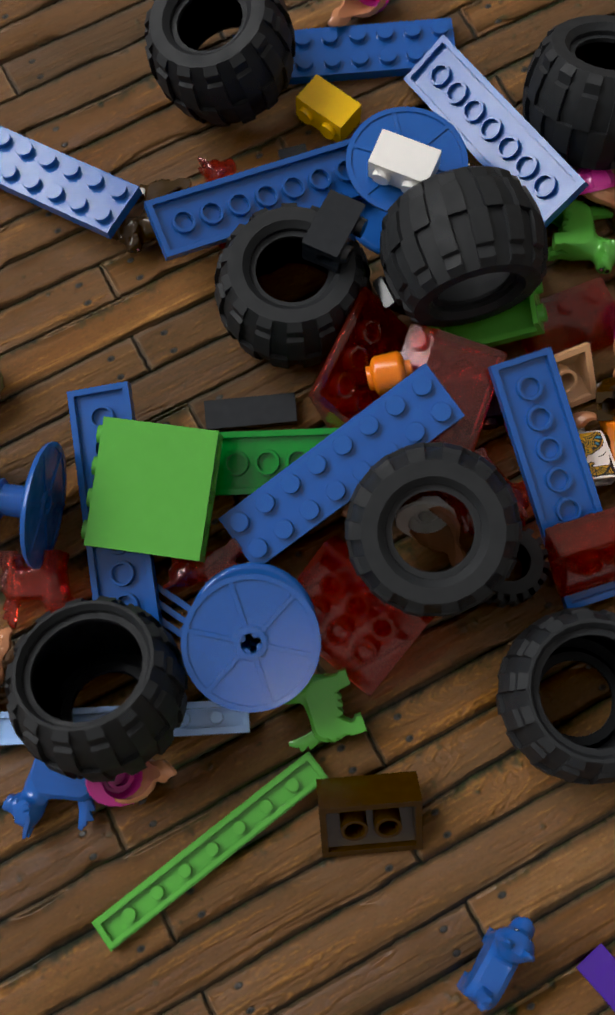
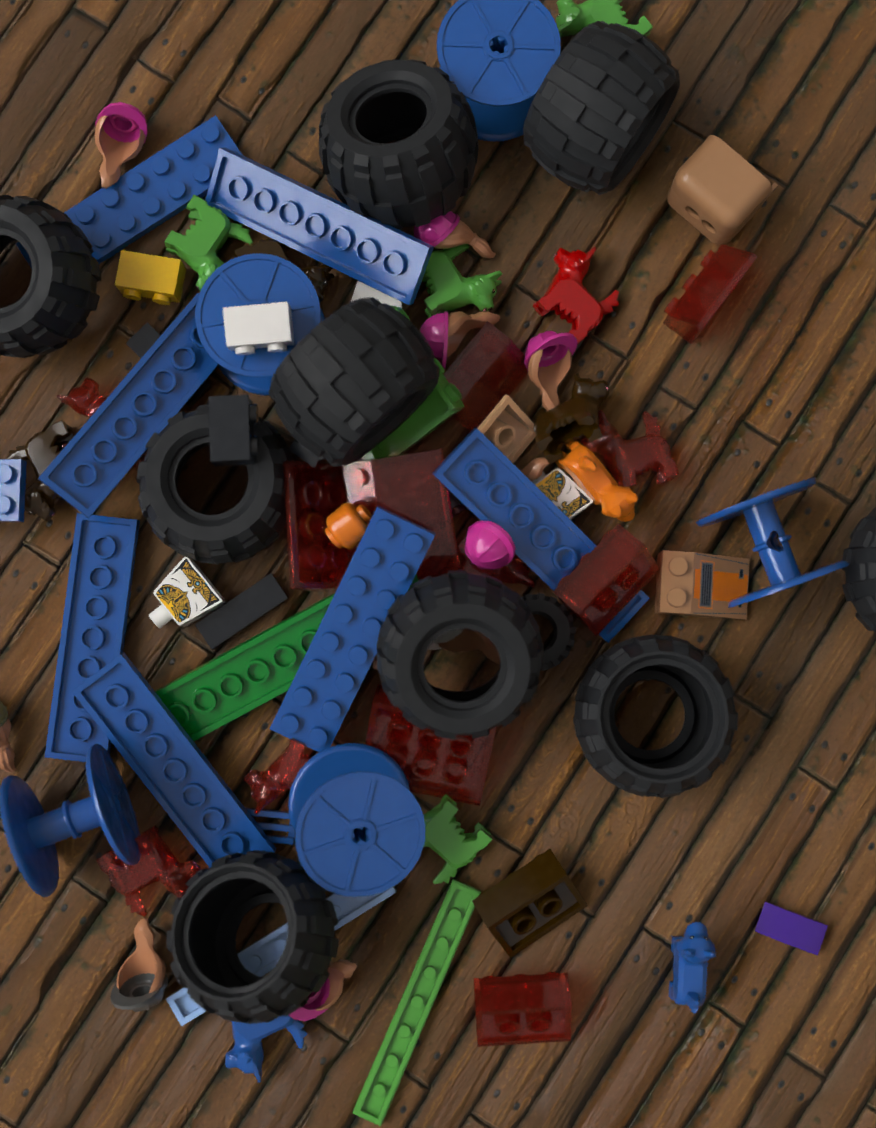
camera: 25 degrees left, 10 degrees up
bright green panel [81,416,224,563] -> none
none -> blue plate [45,513,140,762]
none -> torso [149,557,227,629]
none -> bright green animal [165,195,253,291]
none -> piece [420,311,500,371]
none -> dark pink piece [465,520,516,569]
none -> clear red slope [473,972,572,1047]

